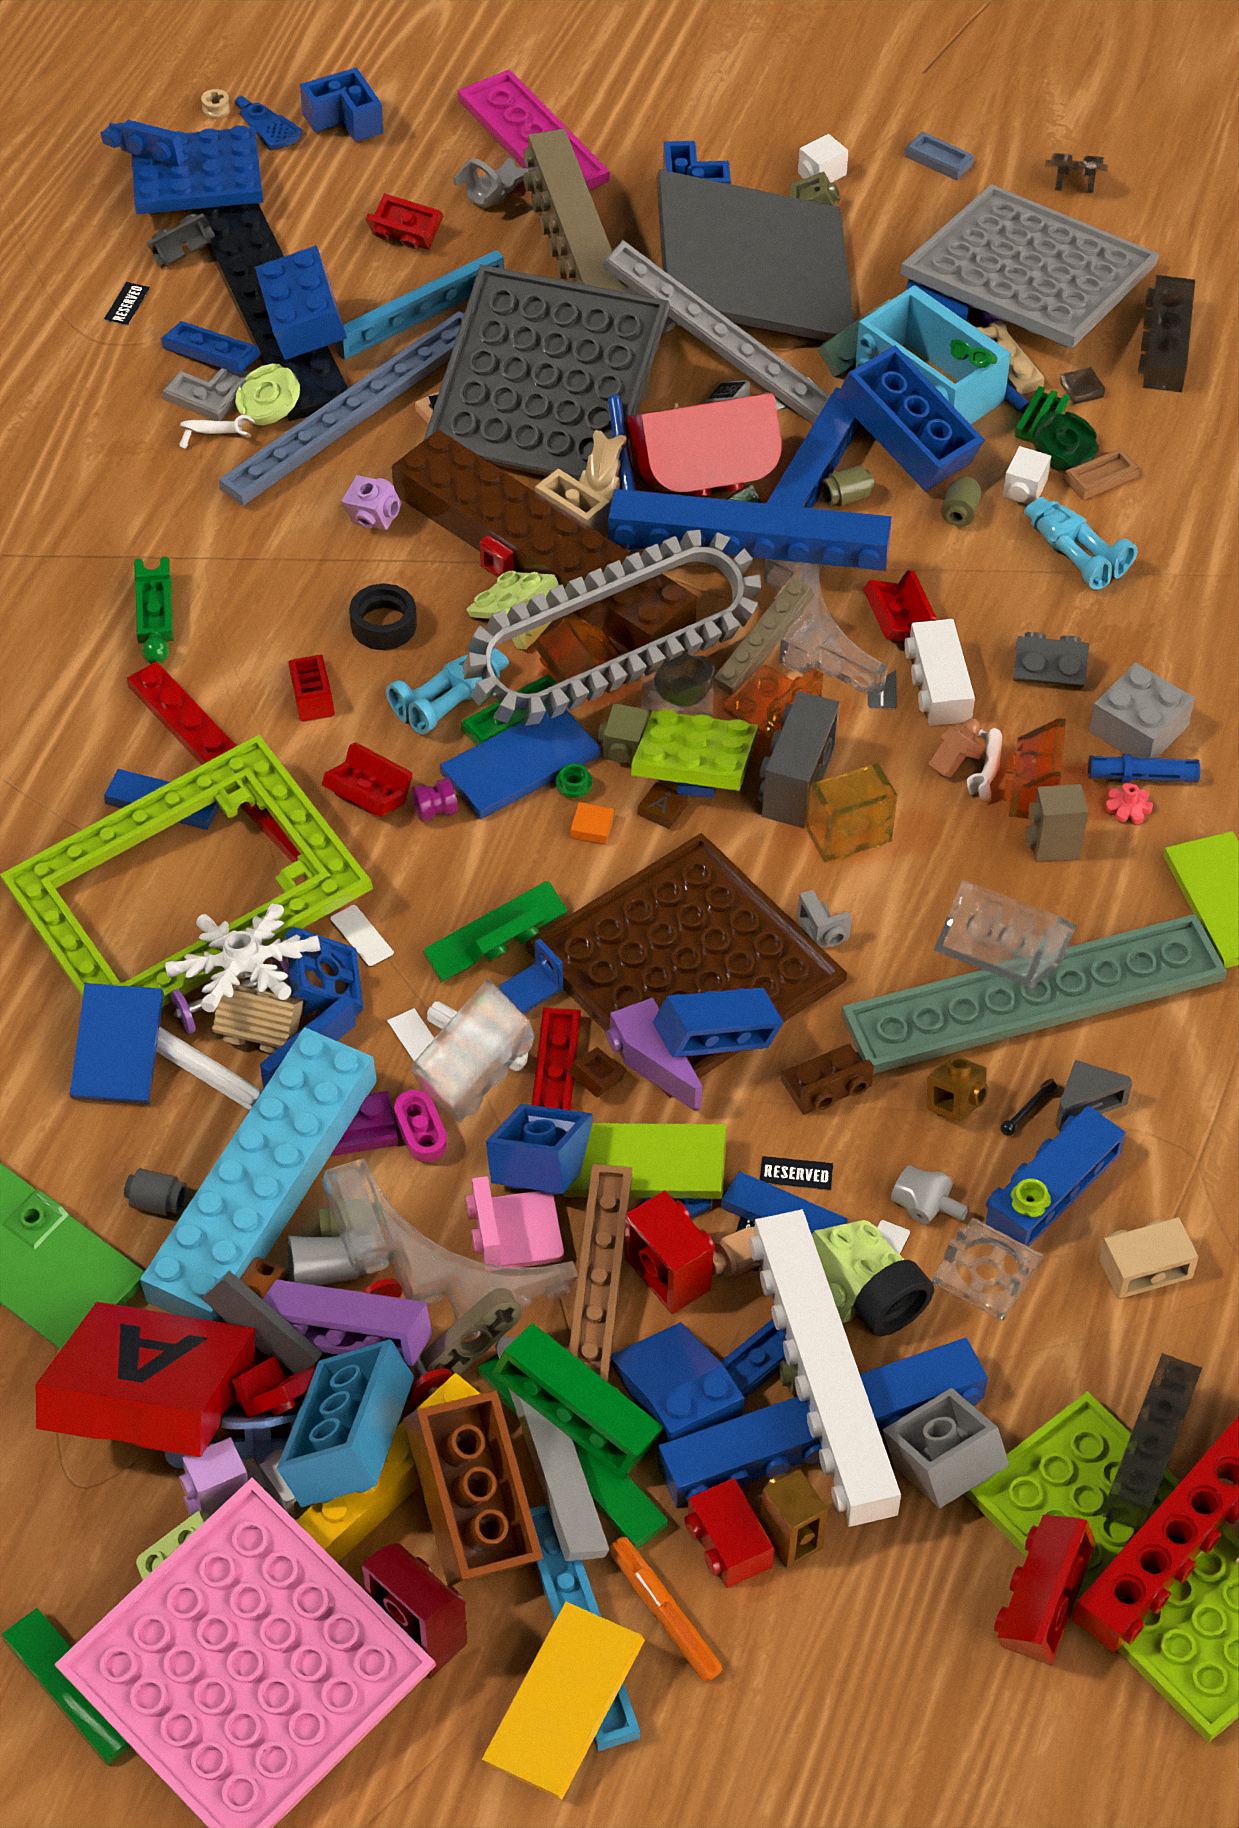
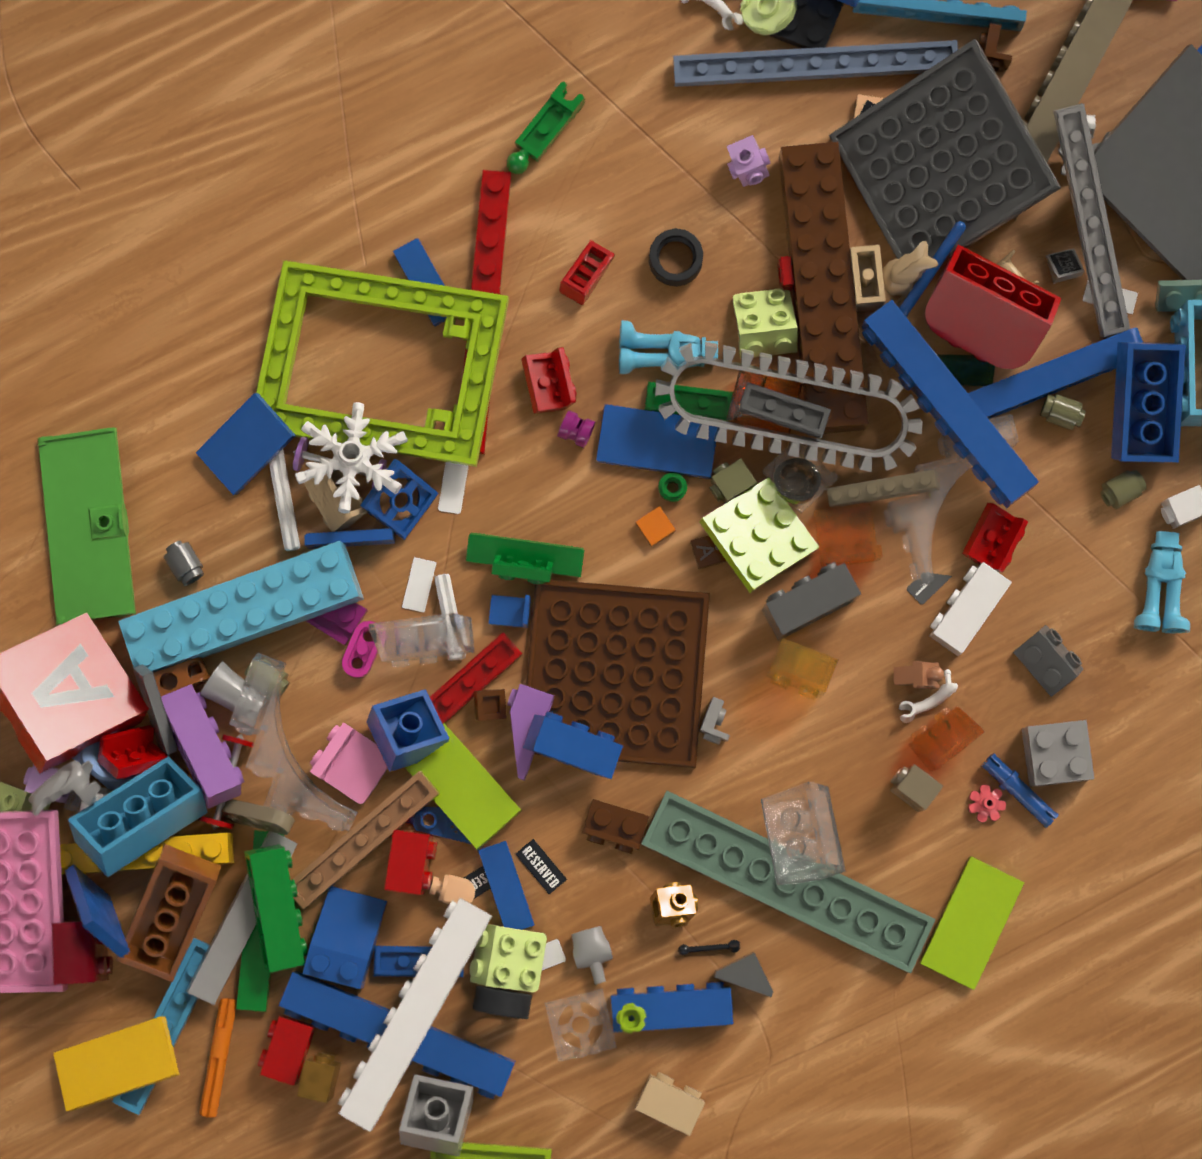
camera: 45 degrees right, 30 degrees up
none -> light grey hair [28,761,101,816]
none -> blue tile [65,864,130,958]
none -> dark grey tile [738,382,831,439]

